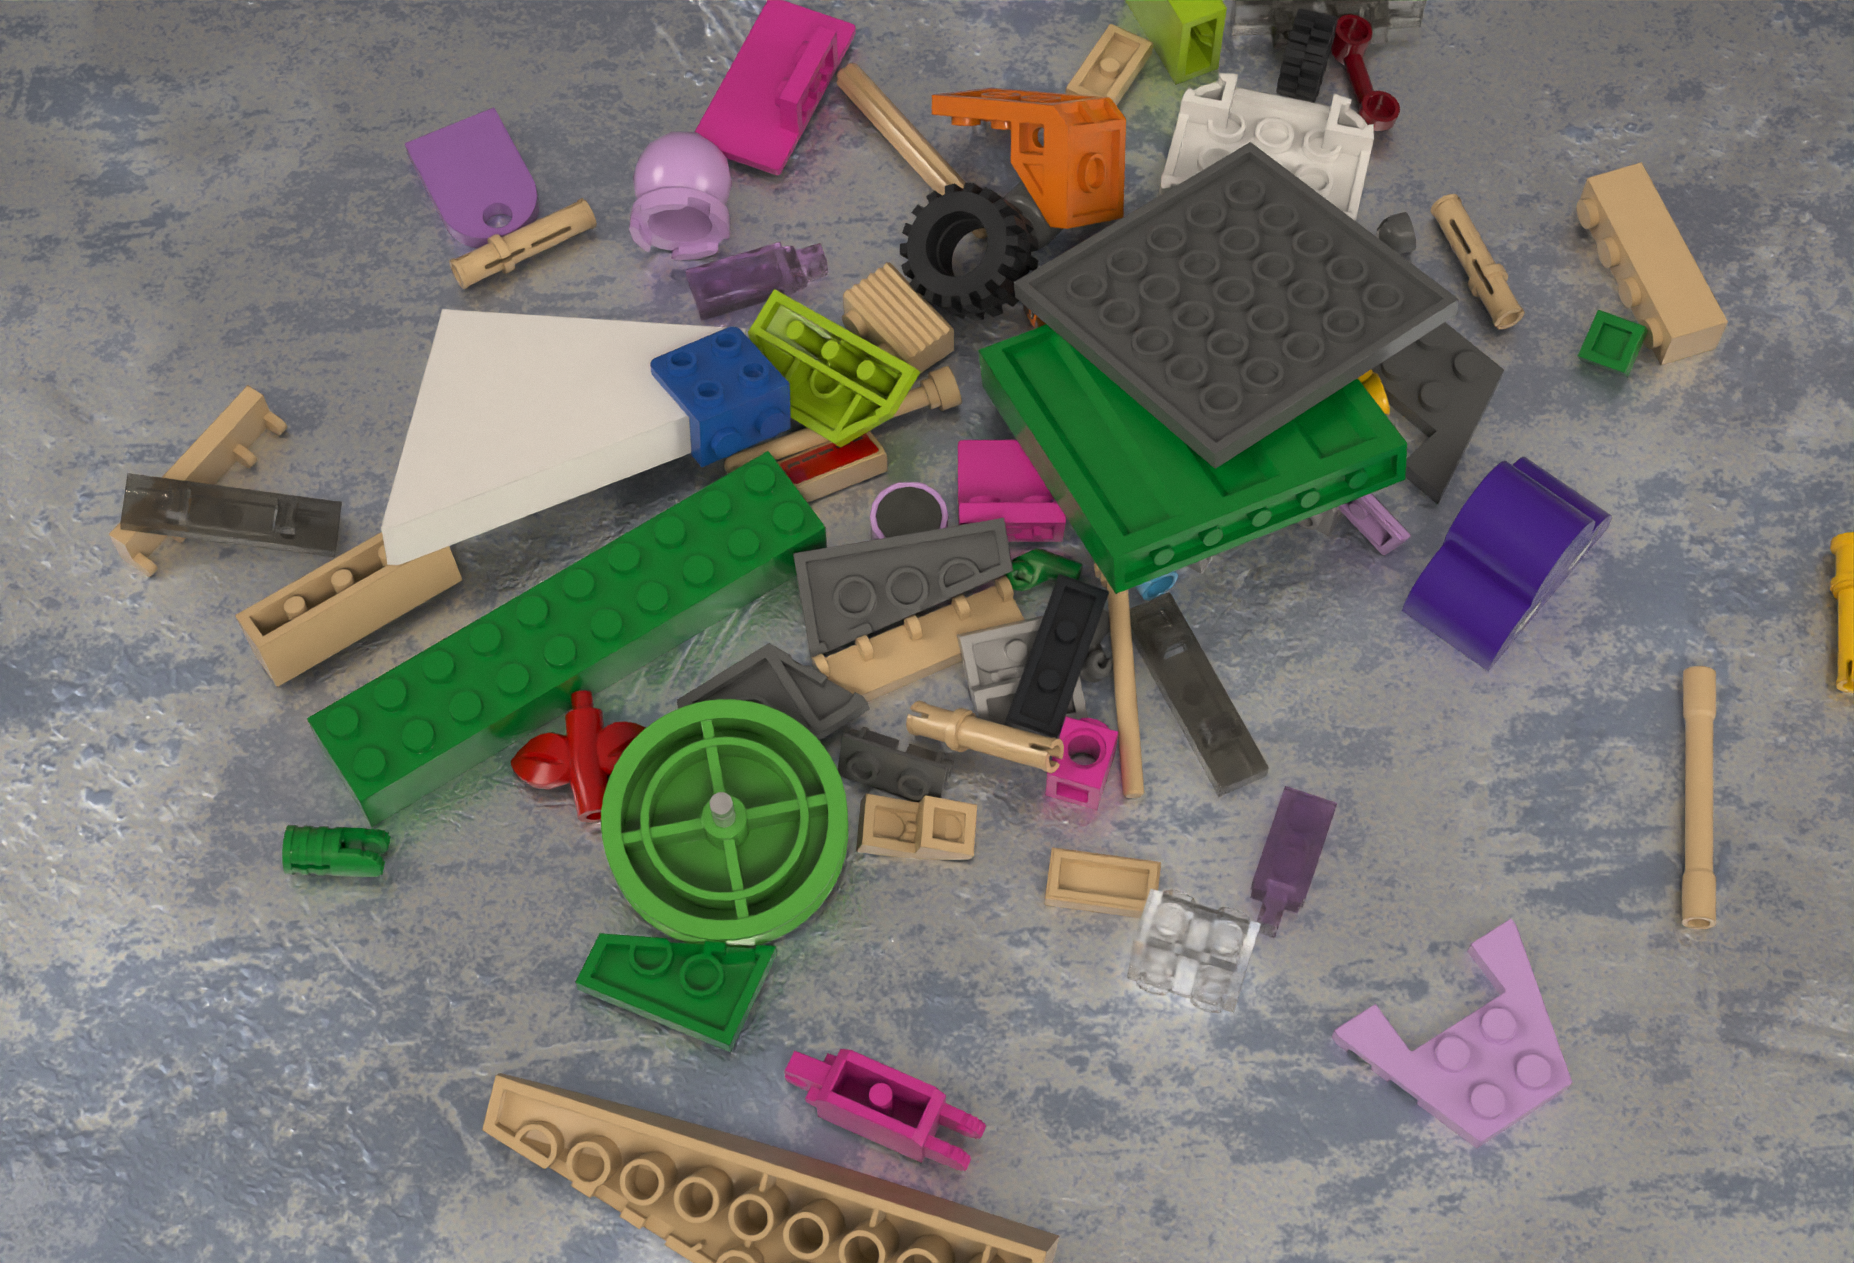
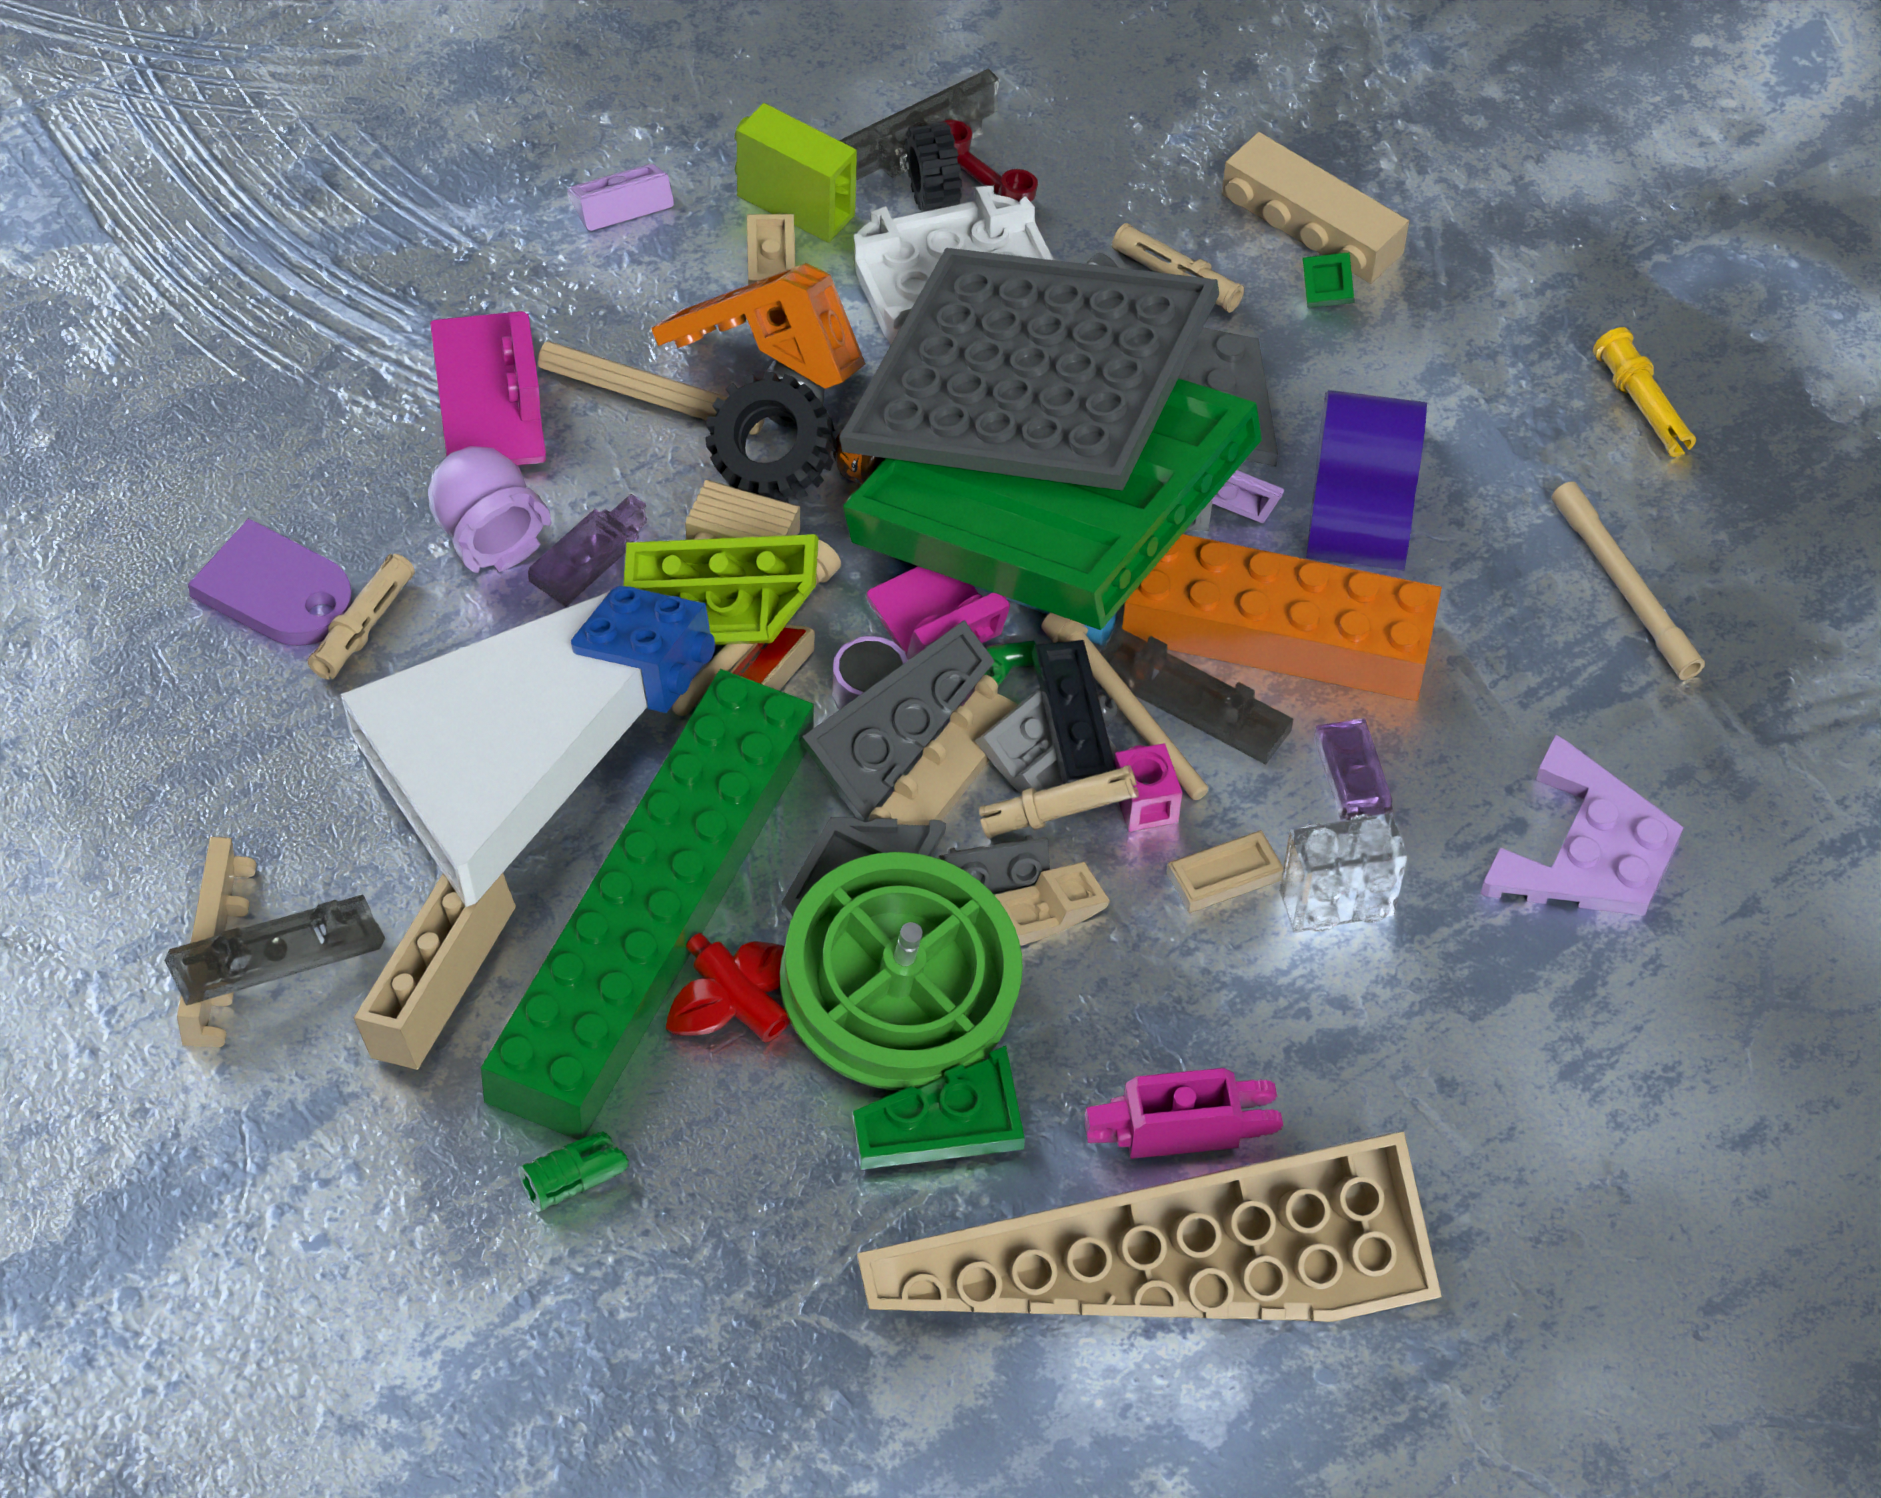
camera: 35 degrees left, 10 degrees down
none -> orange brick [1121,534,1442,701]

